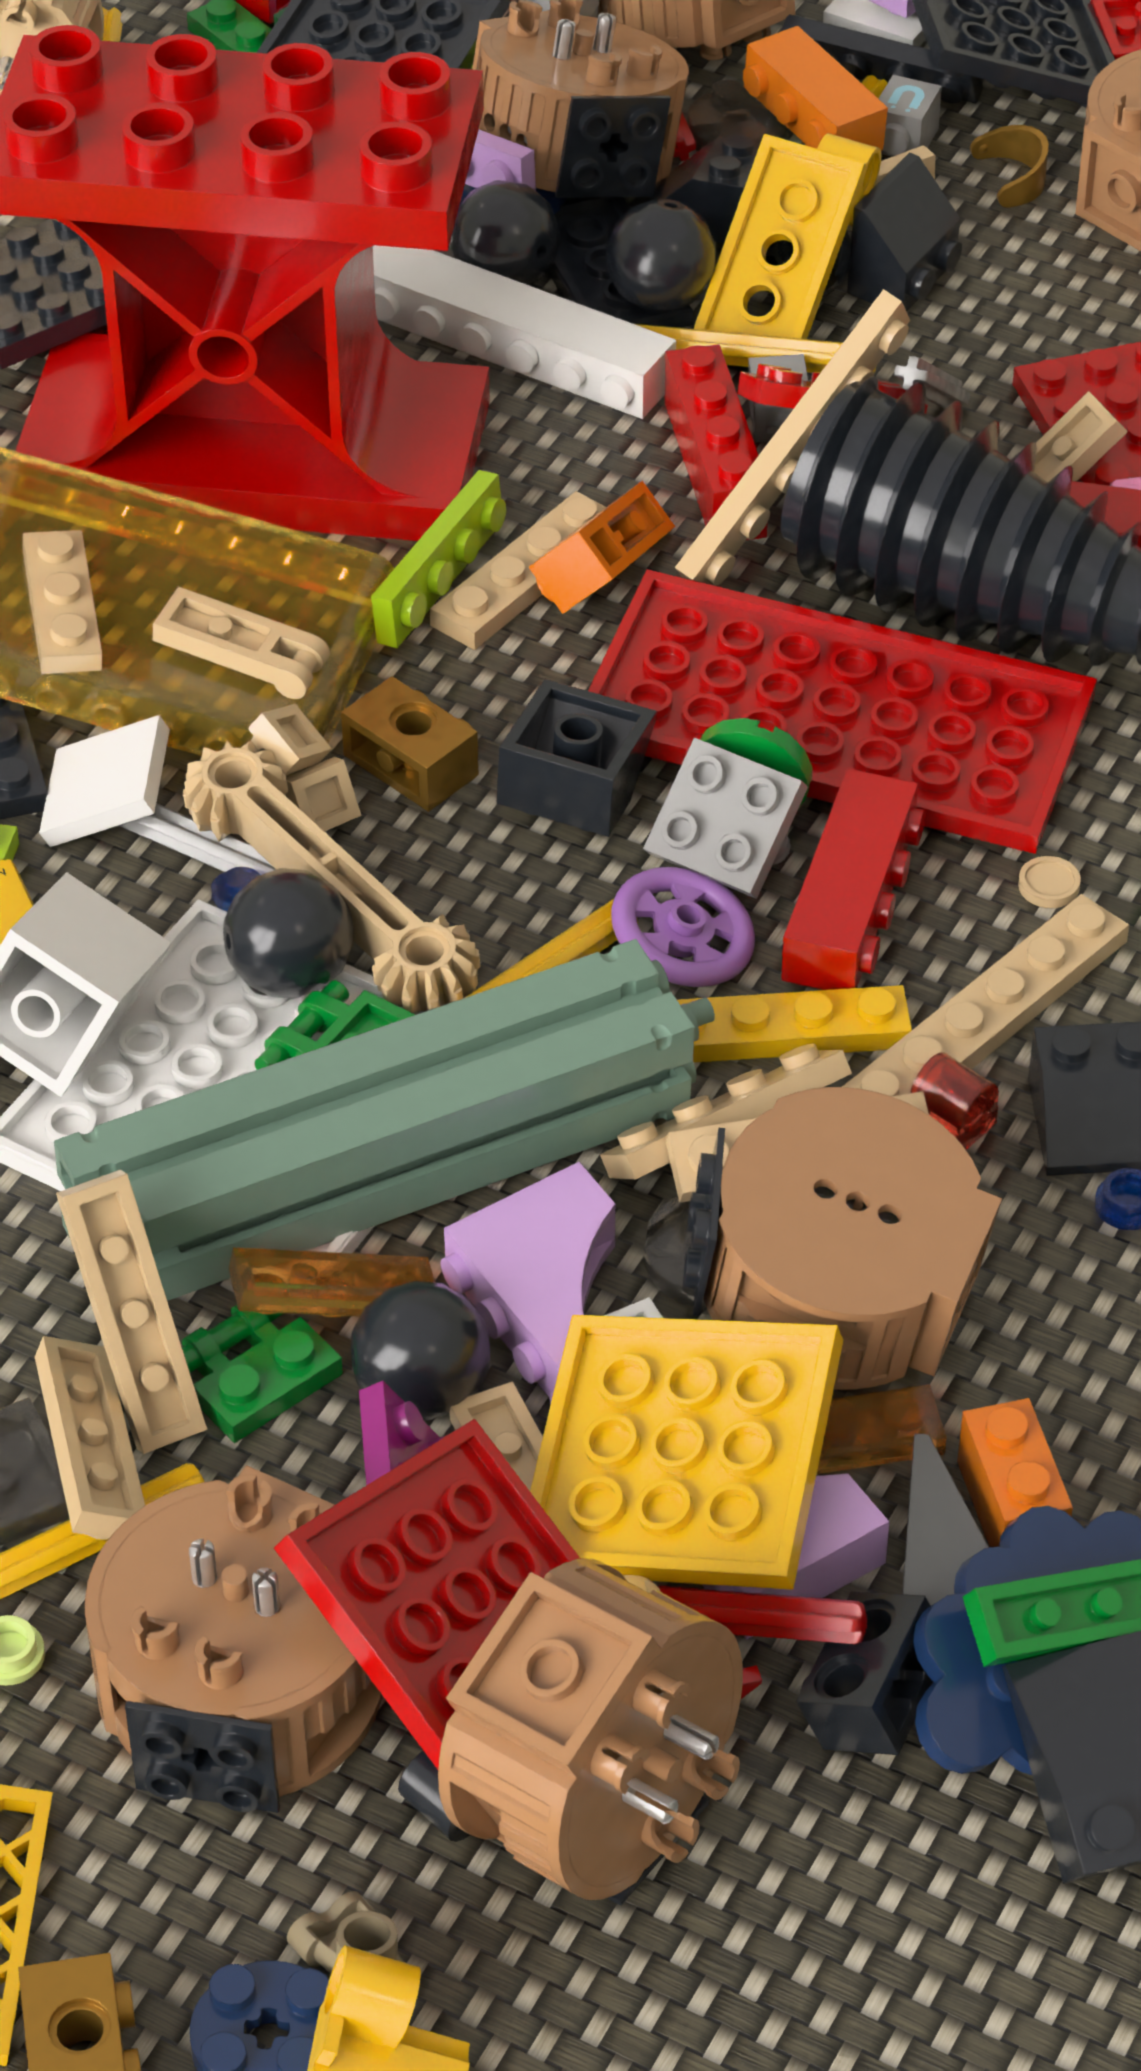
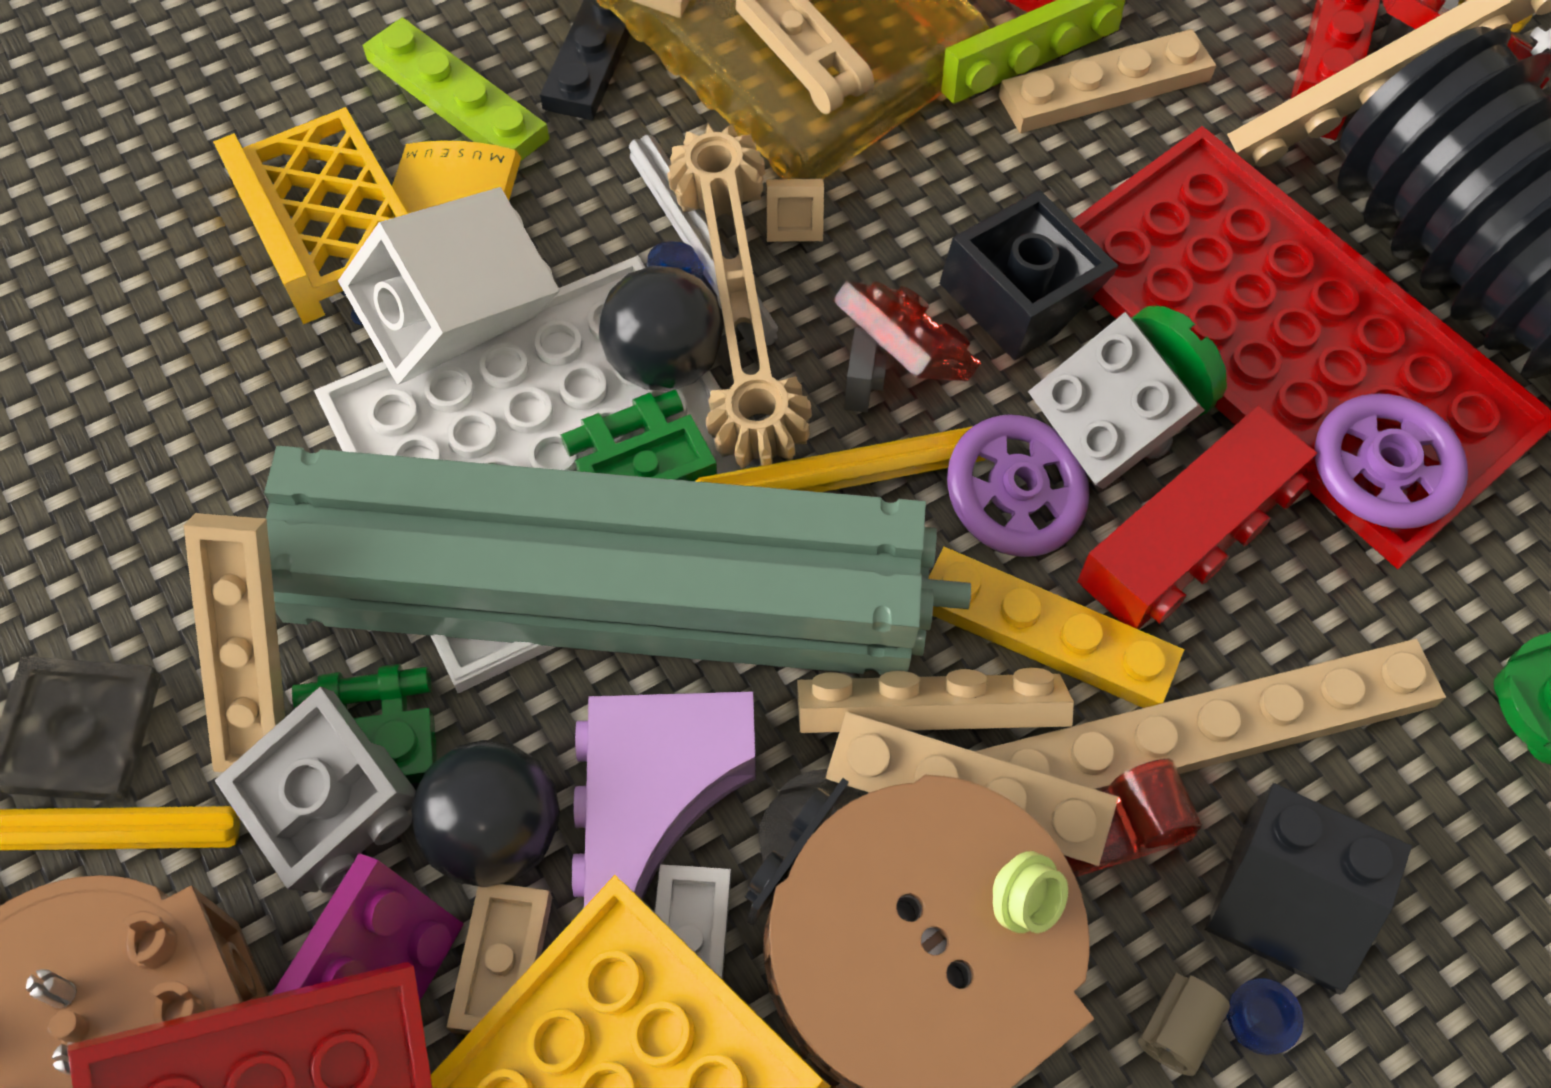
camera: 30 degrees right, 15 degrees up
tan plate [35,1336,145,1540] -> none
white tile [39,715,170,847] -> none
clear orange plate [228,1247,436,1317] -> none
tan tile [248,703,332,777] -> none
pearl gold brick [341,676,479,812] -> none
orange slope [529,480,676,614] -> none
tan piece [1018,856,1081,908] -> none
none -> light grey plate [214,687,416,893]
none -> clear red plate [833,281,981,381]
none -> dark grey plate [844,327,888,413]
none -> yellowish green plate [993,851,1068,933]
none -> dark tan piece [1138,972,1231,1076]
none -> medium lavender plate [1315,394,1468,529]

